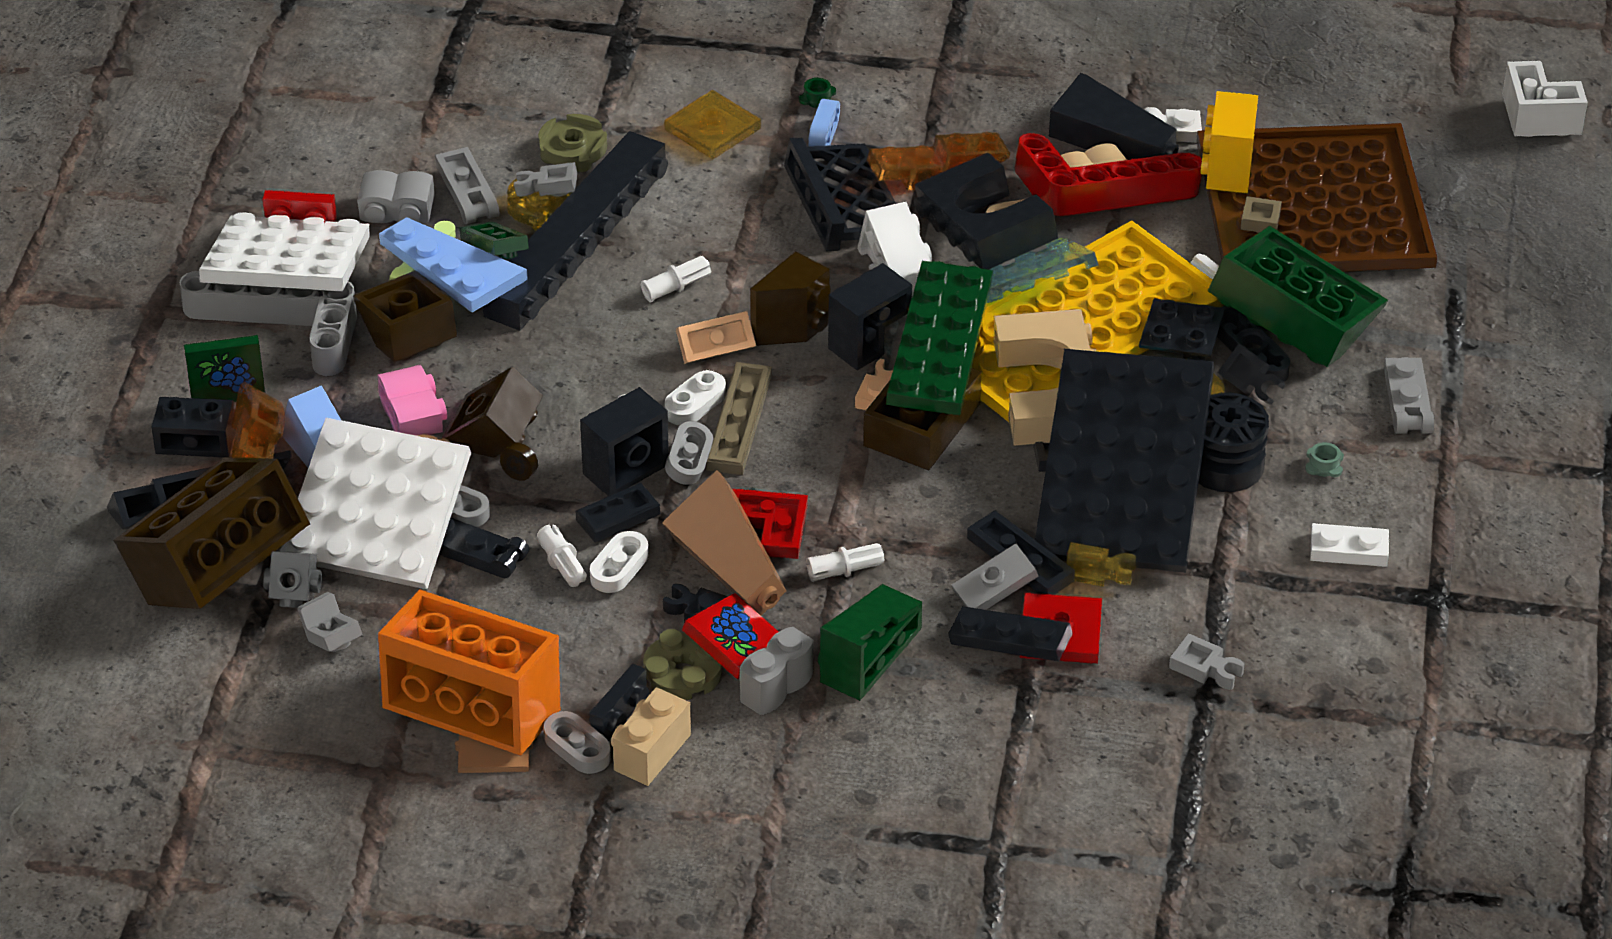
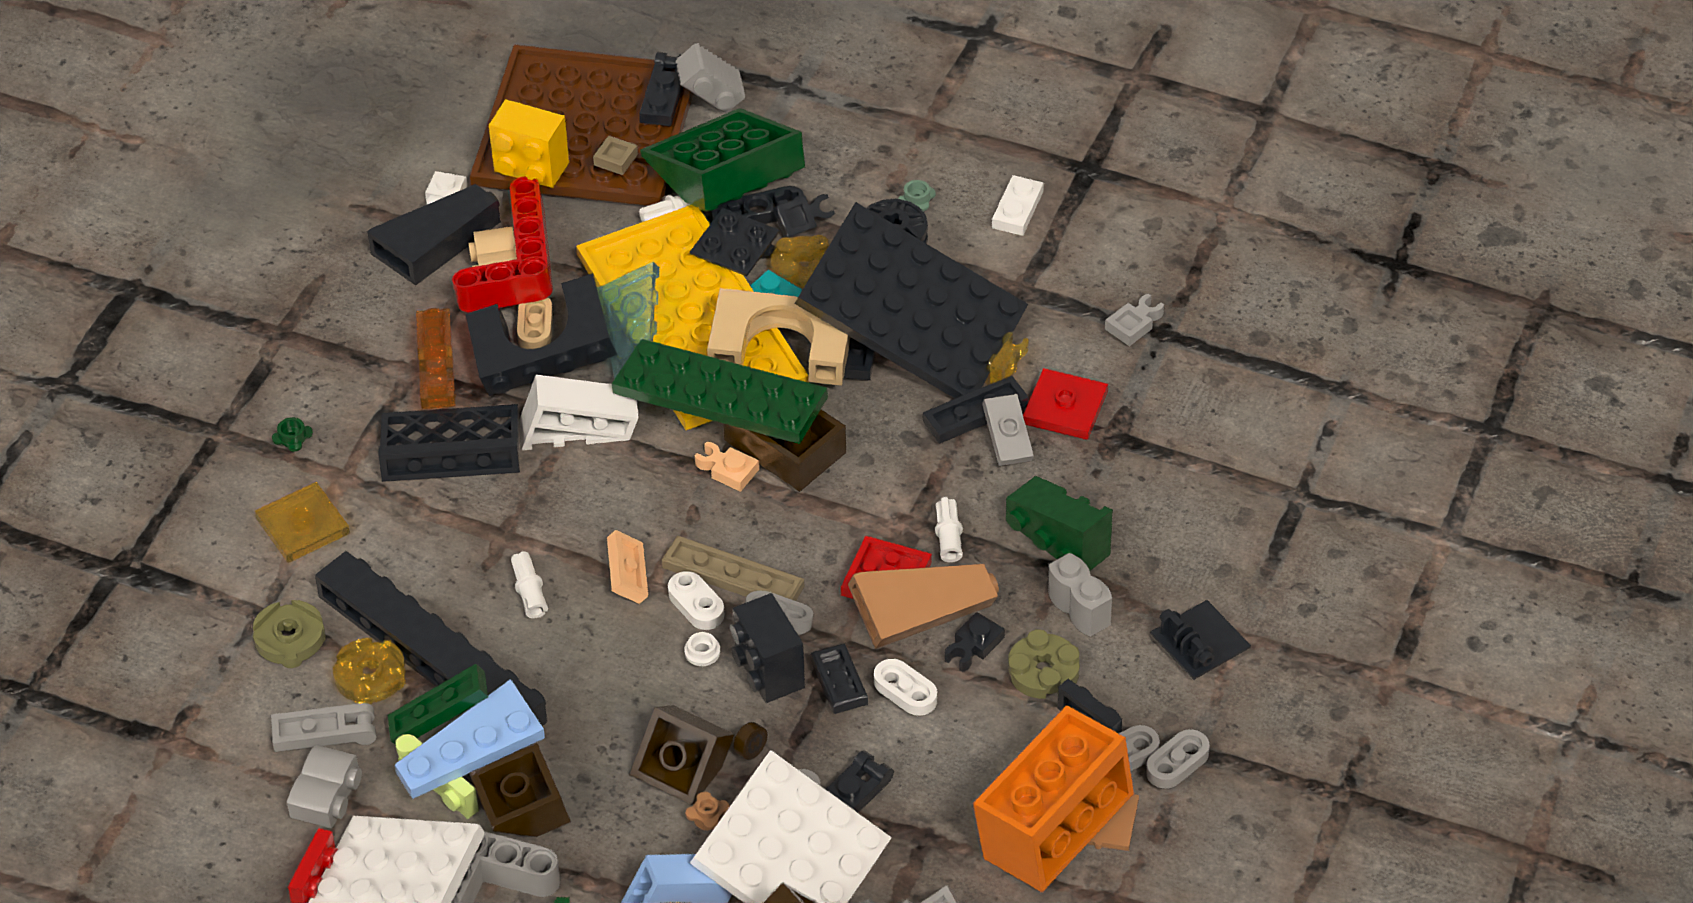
camera: 75 degrees left, 5 degrees up
bright pink brick [378,365,447,436] -> none
light grey plate [514,162,578,197] -> none
white axle [536,525,587,587] -> none
tan brick [611,687,691,786] -> none
red tile [681,593,779,680] -> none
dark brown slope [750,251,831,346] -> none
light blue beam [808,99,840,147] -> none
black brick [828,263,912,371] -> none
black plate [948,606,1073,662] -> none
light grey plate [1384,357,1434,434] -> none
none -> black plate [639,52,683,126]
none -> light grey brick [675,43,745,113]
none -> light grey plate [1146,729,1209,789]
none -> black hinge [1150,600,1251,680]

